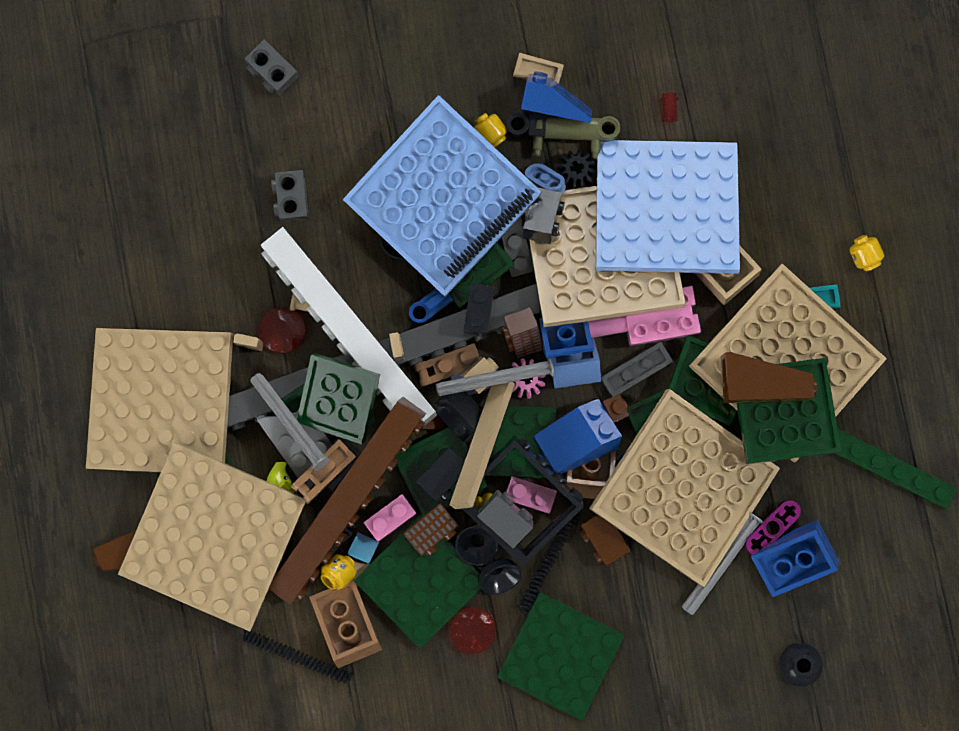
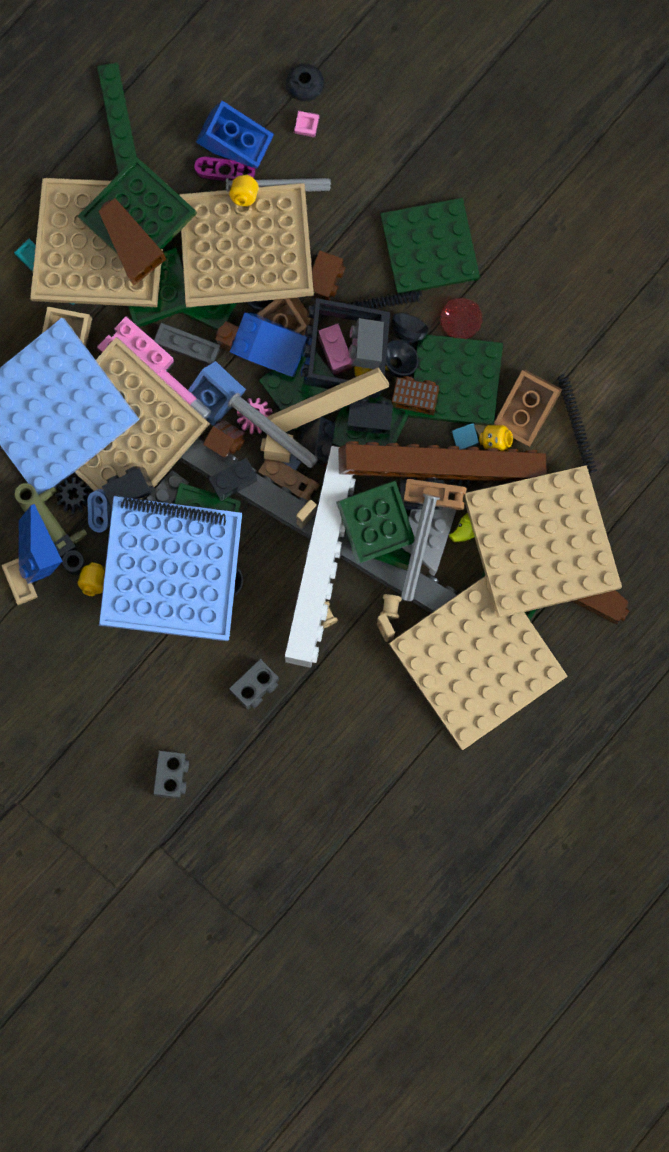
camera: 130 degrees left, 5 degrees down
clear red dish [259,307,306,353] -> none
bright pink brick [364,494,417,542] -> none
blue piece [409,289,453,326] -> none
blue slope [539,318,594,358] -> none
none -> yellow head [229,175,259,206]
none -> bright pink plate [295,111,319,137]
none -> tan bush [380,594,402,620]

